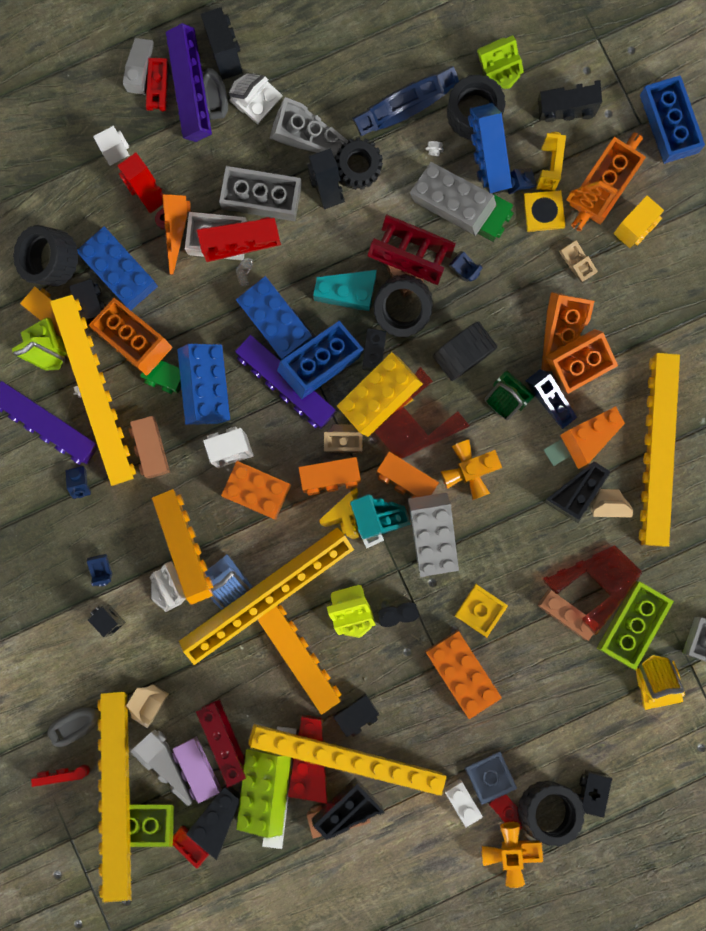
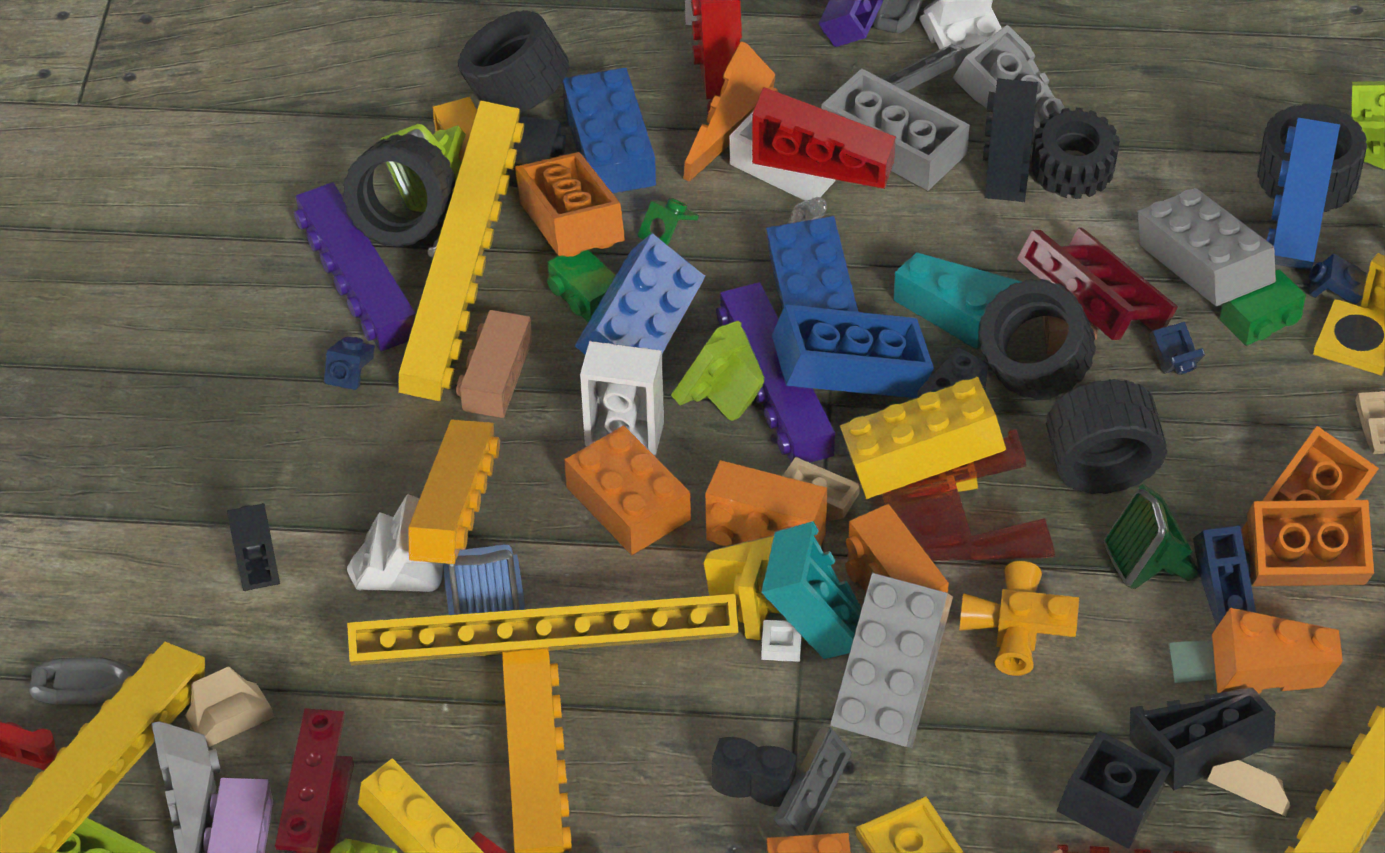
camera: 25 degrees right, 35 degrees down
dark blue bracket [87,554,112,587] -> none
neon yellow piece [327,585,376,638] -> none
dark blue piece [352,66,459,136] -> none
white plate [425,141,444,156] -> none
none -> black tyre [343,134,456,247]
none -> green bracket [638,198,699,245]
none -> lime piece [671,320,765,421]
none -> dark grey tile [773,726,852,836]
none -> dark grey tile [882,44,968,91]
none -> black brick [1057,731,1172,849]

